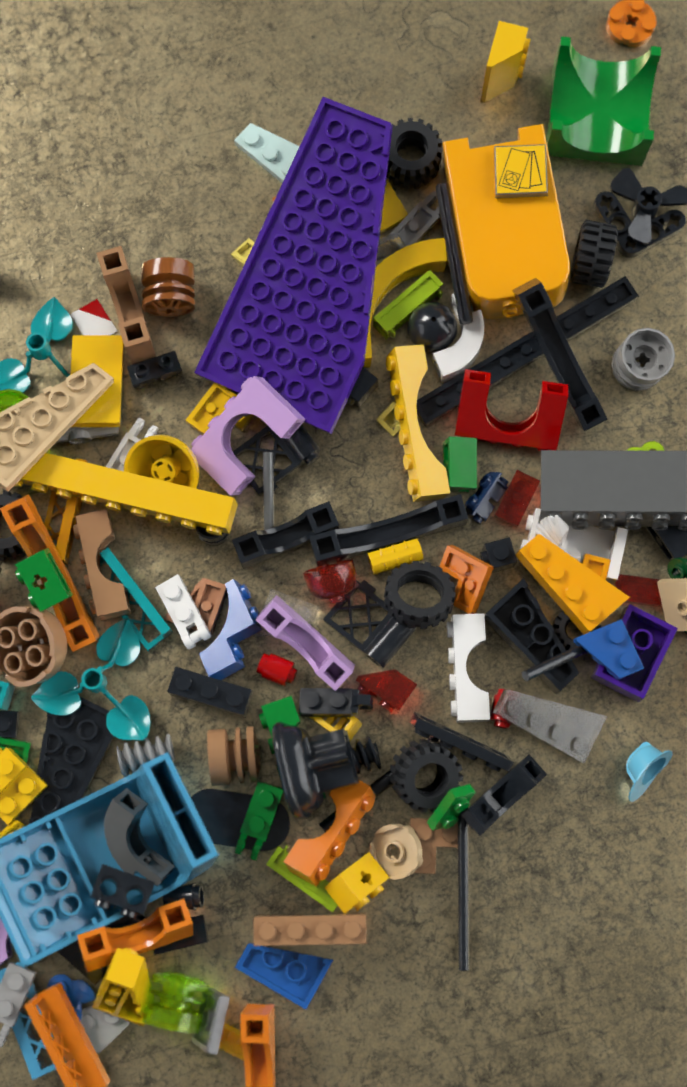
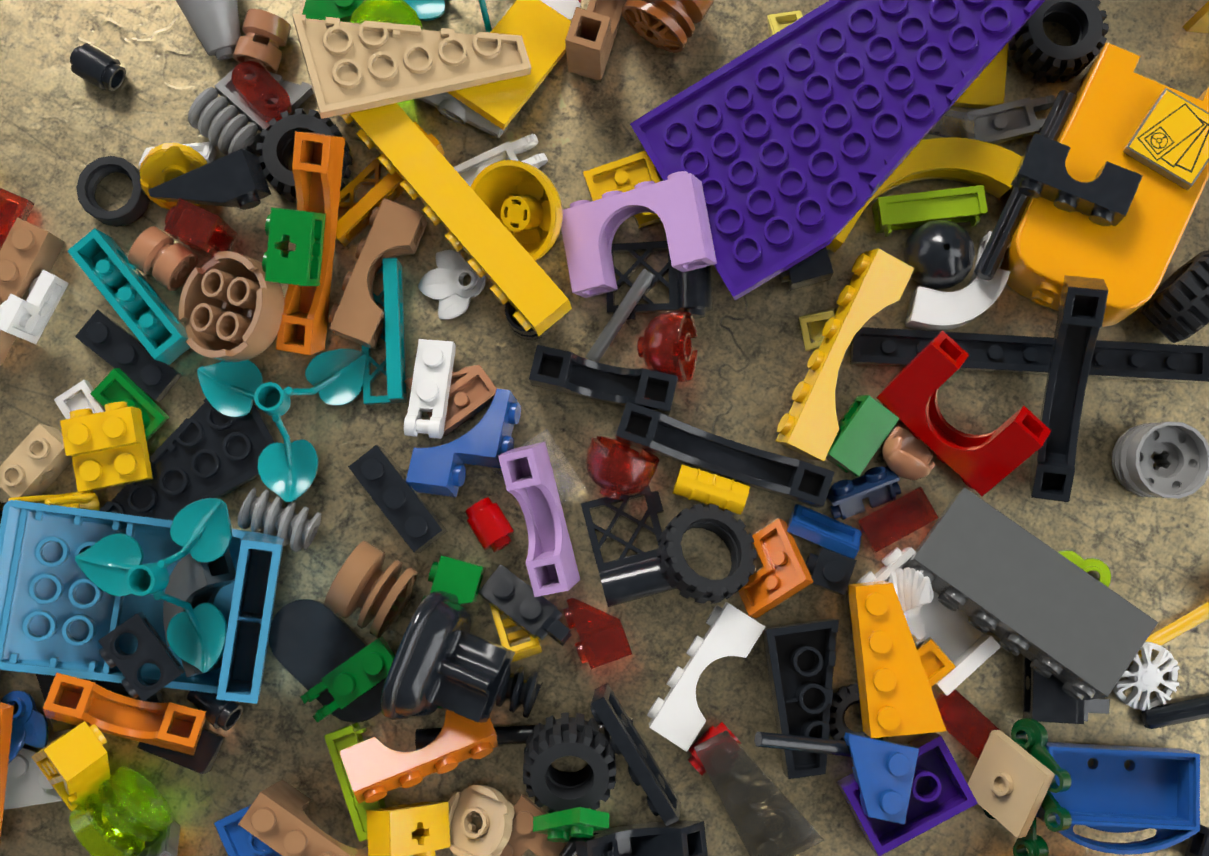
camera: 40 degrees right, 5 degrees up
black hinge [127,350,182,389] -> none
none -> teal plant [75,498,232,673]
none -> white plate [418,250,486,320]
none -> clear red cylinder [637,311,698,382]
none -> blue tile [787,504,862,559]
none -> nougat hair [882,426,935,481]
none -> black arch [1011,133,1143,226]

